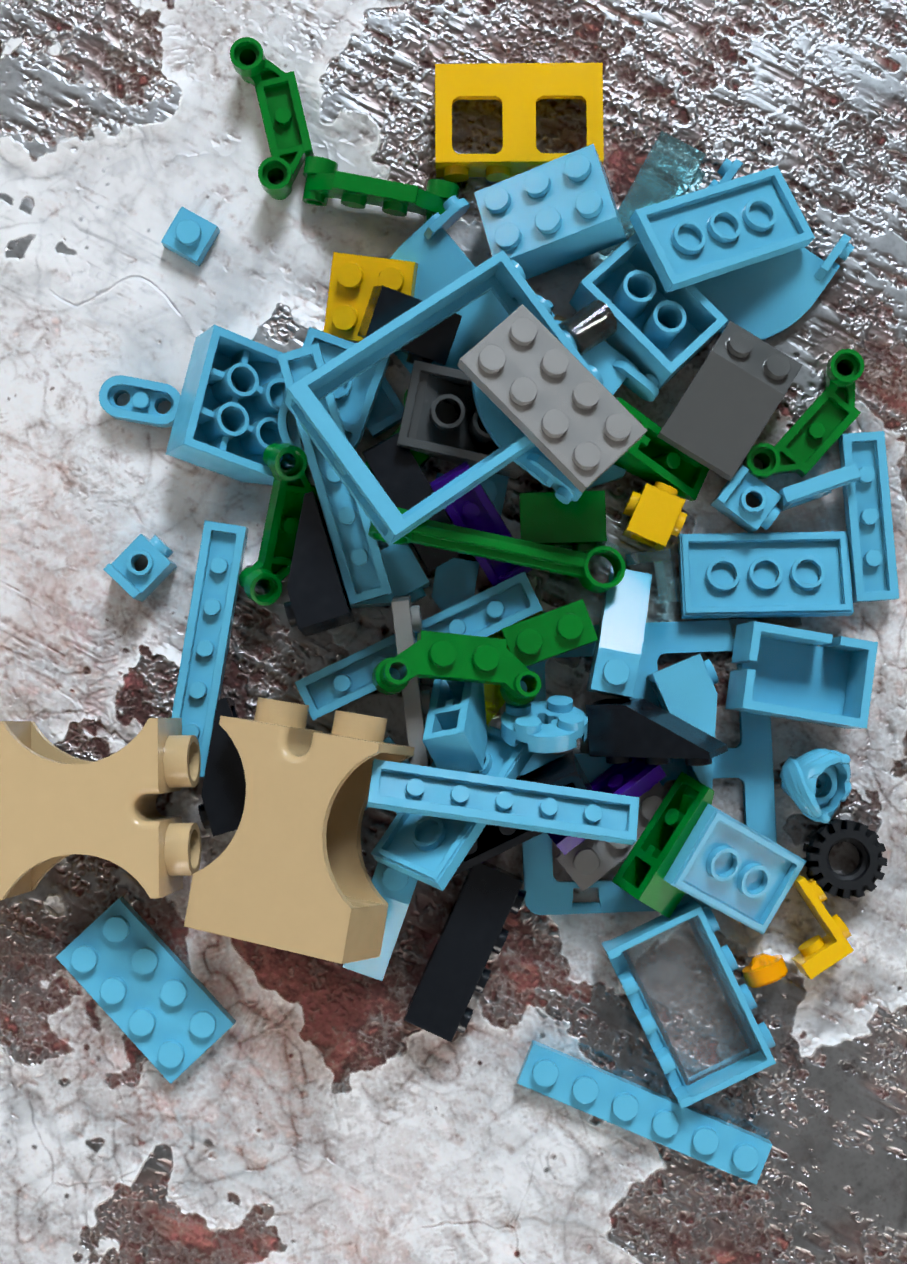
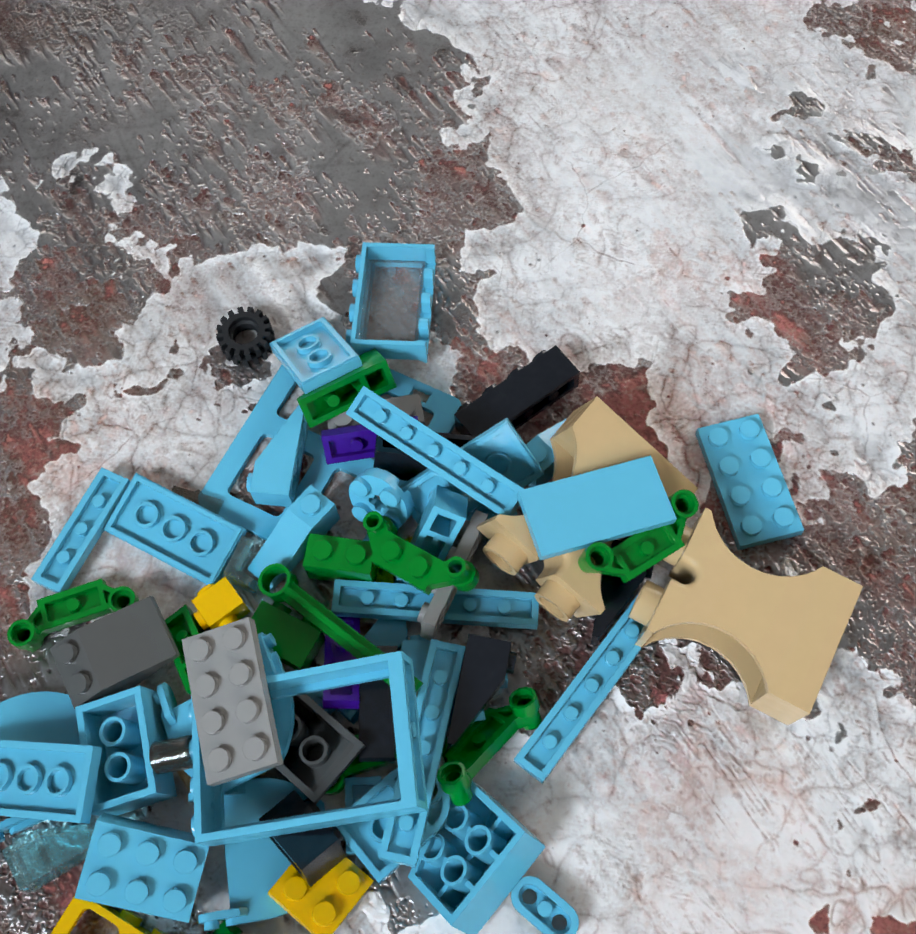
camera: 150 degrees left, 20 degrees down
medium azure brick [103,534,177,602] -> none
medium azure plate [517,1040,773,1185] -> none
black slope [586,699,728,766] -> none
medium azure brick [710,465,782,533] -> none
medium azure piece [725,621,878,729] -> none
light orange tile [742,953,788,988] -> none
medium azure tile [777,463,861,511] -> none
medium azure hair [779,748,852,824] -> none
yellow bracket [792,875,854,980] -> none
none -> medium azure tile [517,455,677,561]
none -> green plate [578,489,699,583]

